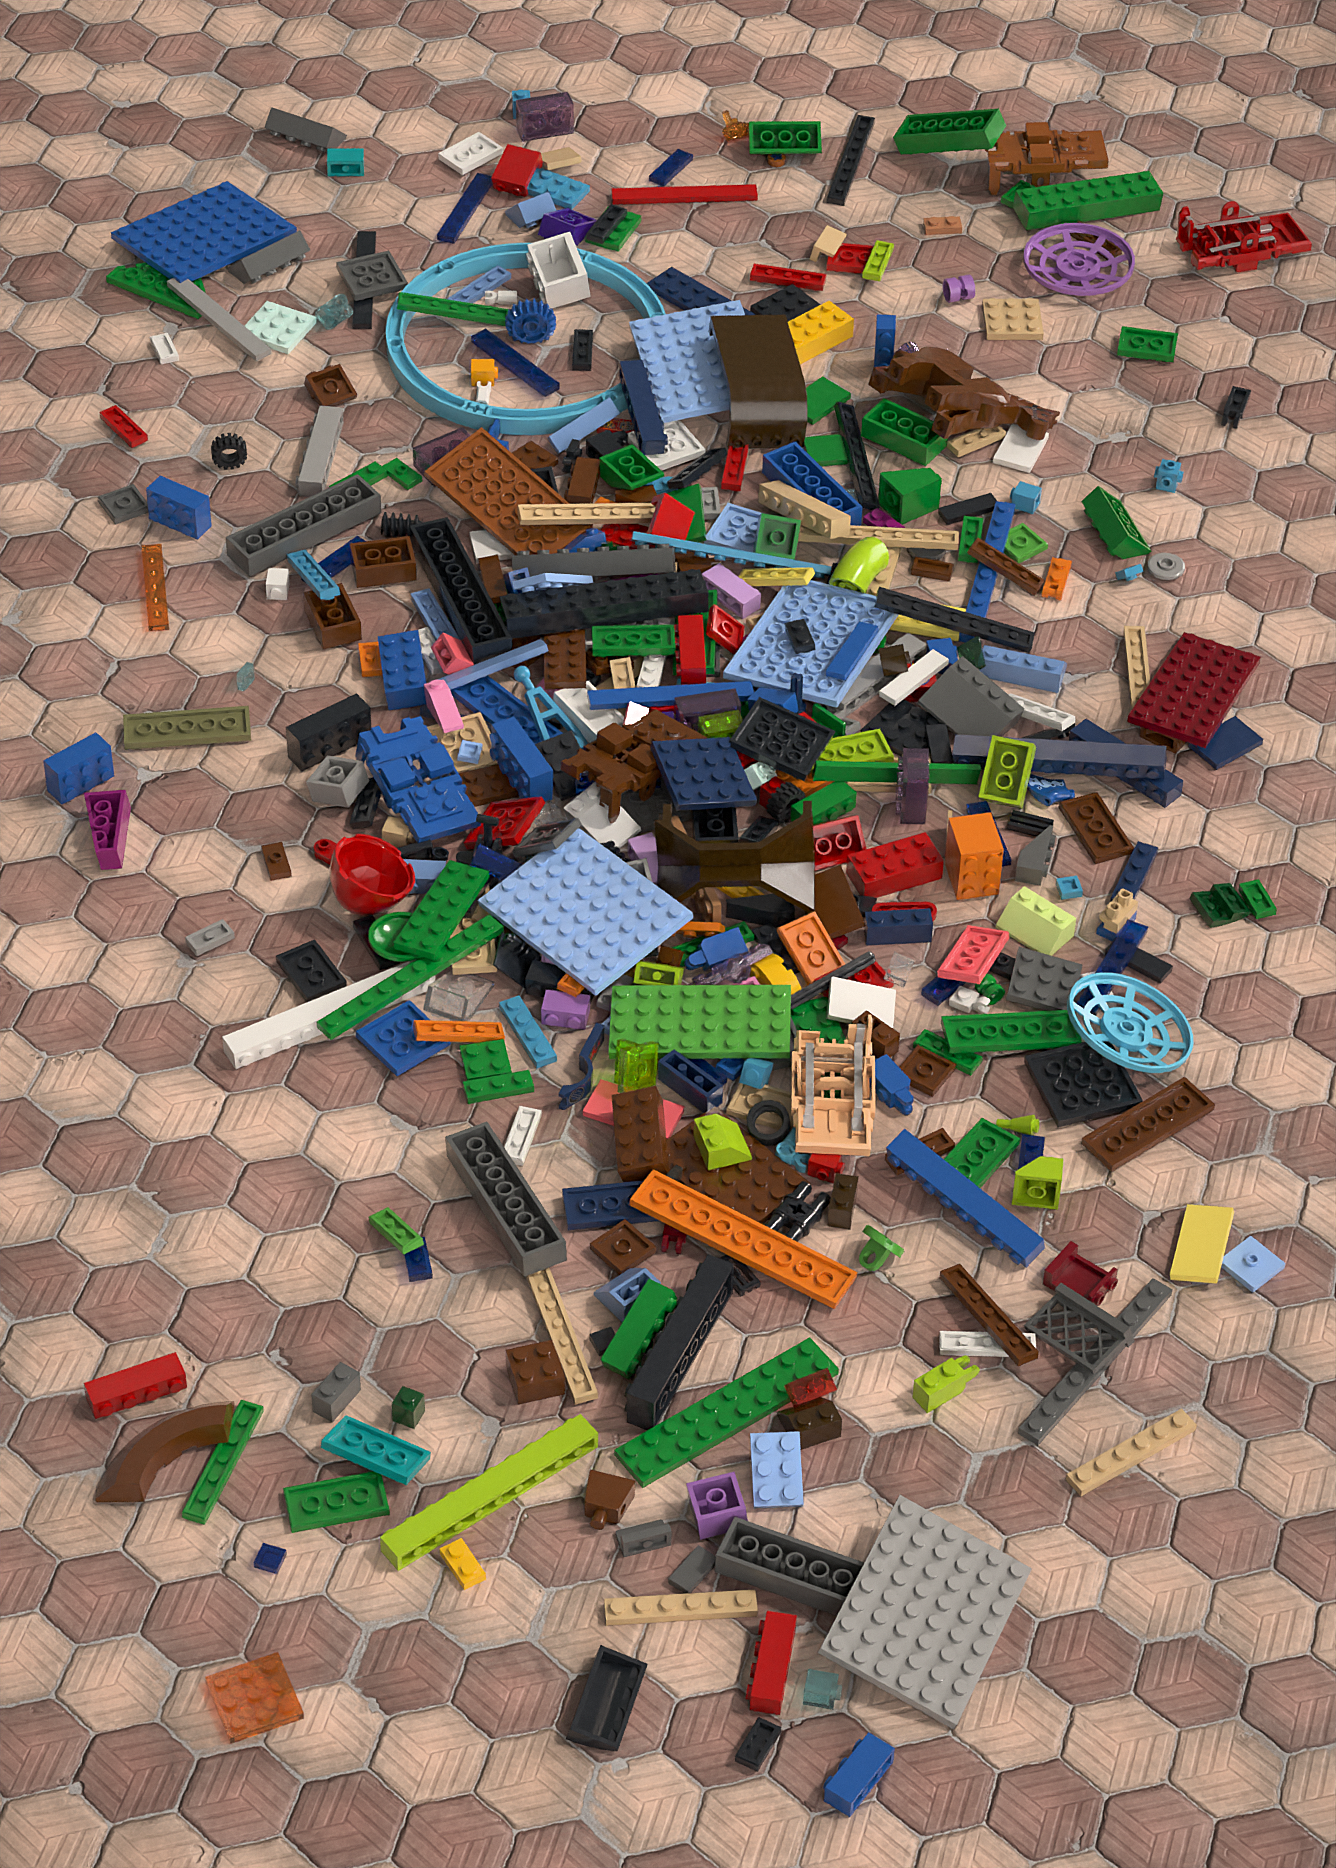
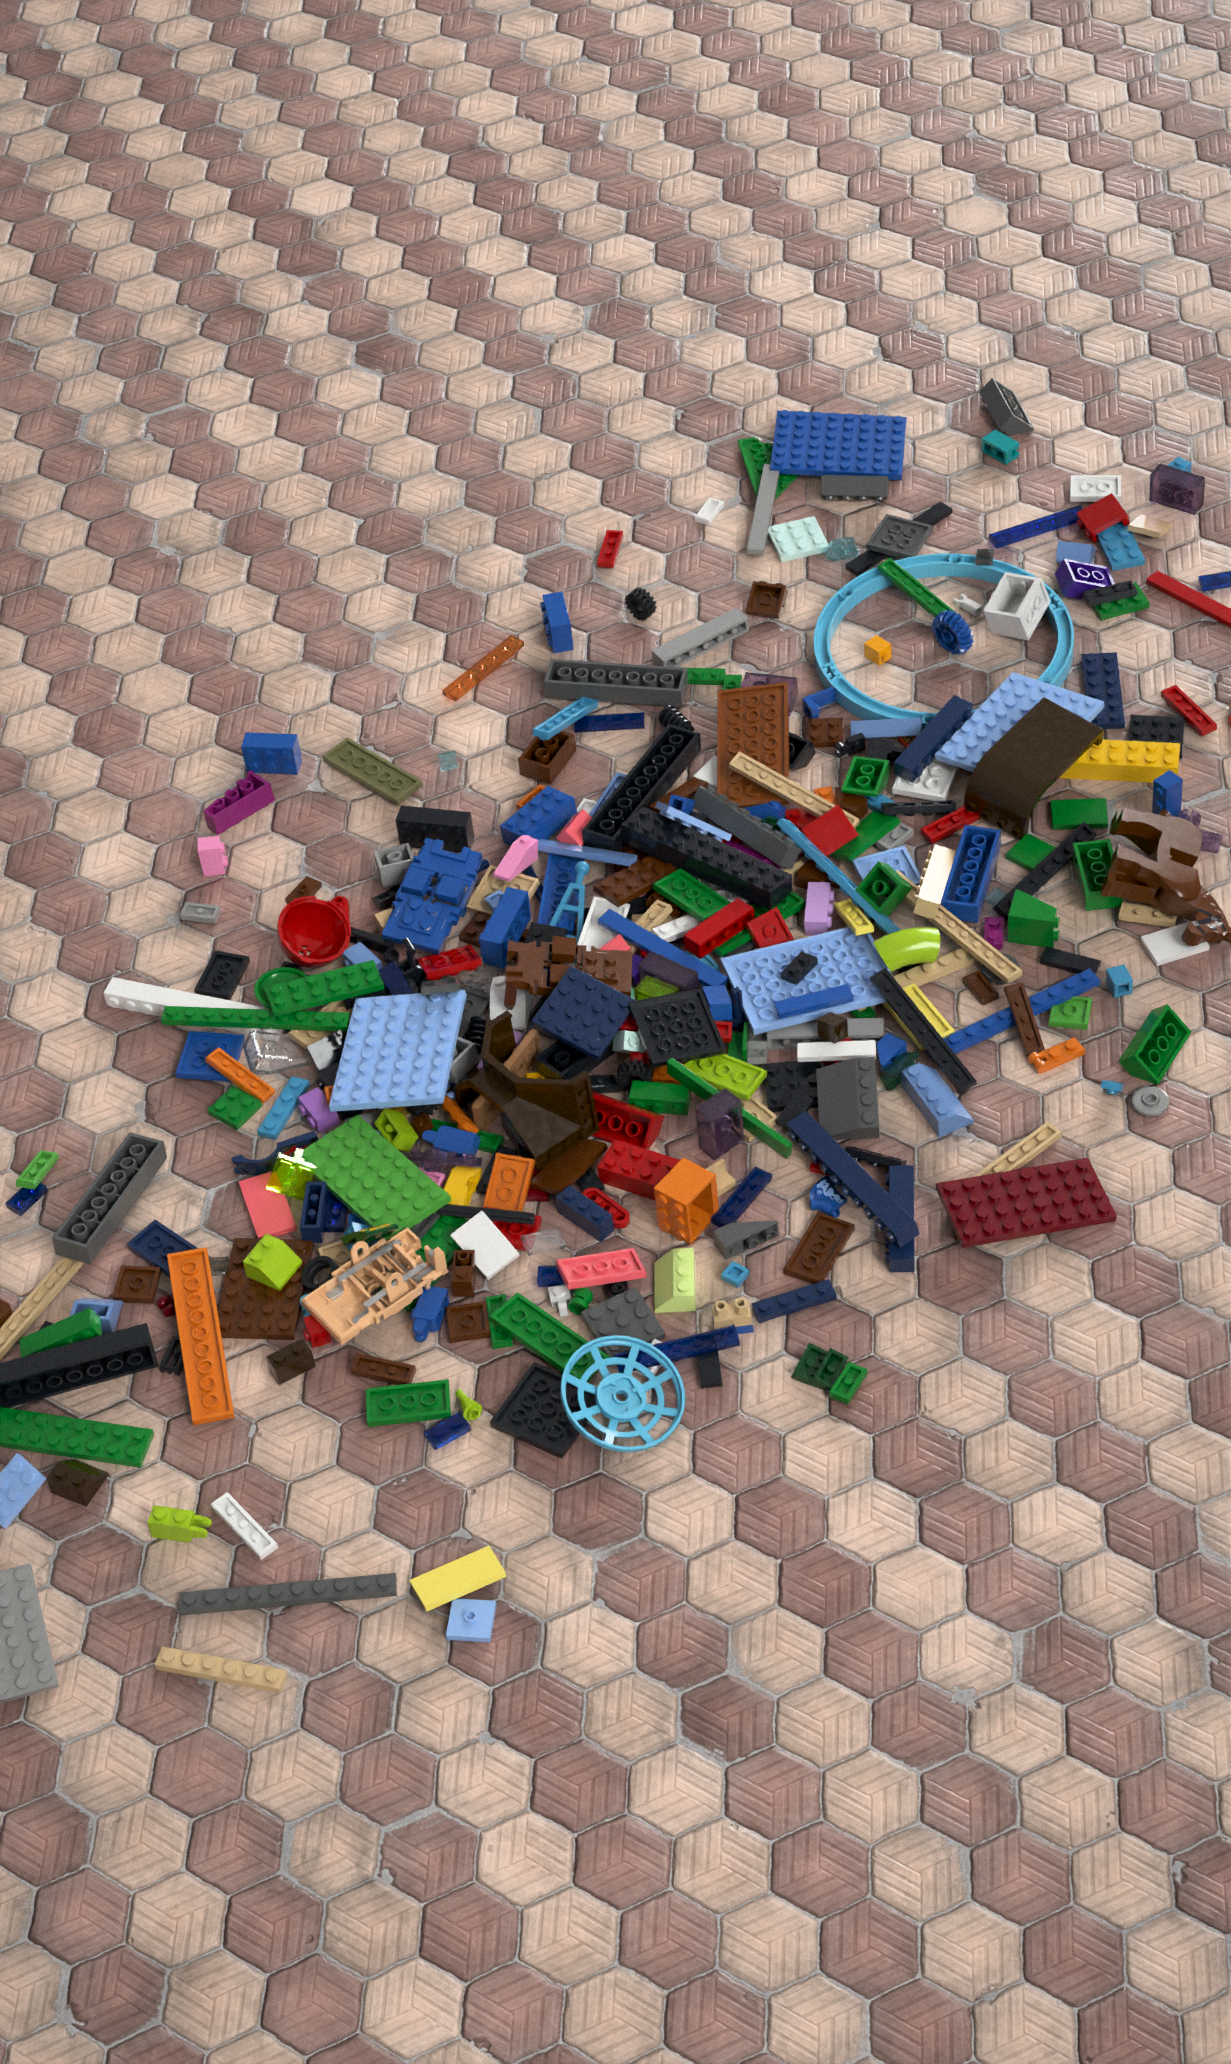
camera: 55 degrees right, 0 degrees up
dark grey tile [98,484,148,525] -> none
white brick [266,568,290,600] -> none
reddish brown brick [350,536,417,588] -> none
medium blue tile [447,265,511,303] -> none
green plate [463,1070,534,1104] -> none
clear blue plate [471,328,560,397] -> none
white bar [476,381,491,405] -> none
white tile [504,1106,542,1166] -> none
reddish brown brick [564,457,600,504] -> none
black tile [572,329,593,371] -> none
reddish brown brick [612,1086,670,1182] -> none
black pin [765,1181,831,1242] -> none
clear red plate [784,1368,837,1408] -> none
bright green tile [859,1225,905,1271] -> none
blue brick [886,1128,1045,1268] -> none
reddish brown plate [939,1263,1039,1366] -> none
green plate [958,516,984,563] -> none
lime brick [978,735,1036,809] -> none
black tile [1007,810,1054,837] -> none
white tile [1008,693,1075,731] -> none
lime slope [1012,1156,1063,1210] -> none
dark grey fence [1024,1283,1135,1375] -> none
dark red panel [1042,1241,1118,1306] -> none
reddish brown plate [1081,1077,1215,1172] -> none
dark blue tile [1188,716,1263,770] -> none
none -> bright pink brick [198,836,228,876]
none -> dark green slope [341,1224,399,1245]
none -> clear smoke plate [975,549,994,566]

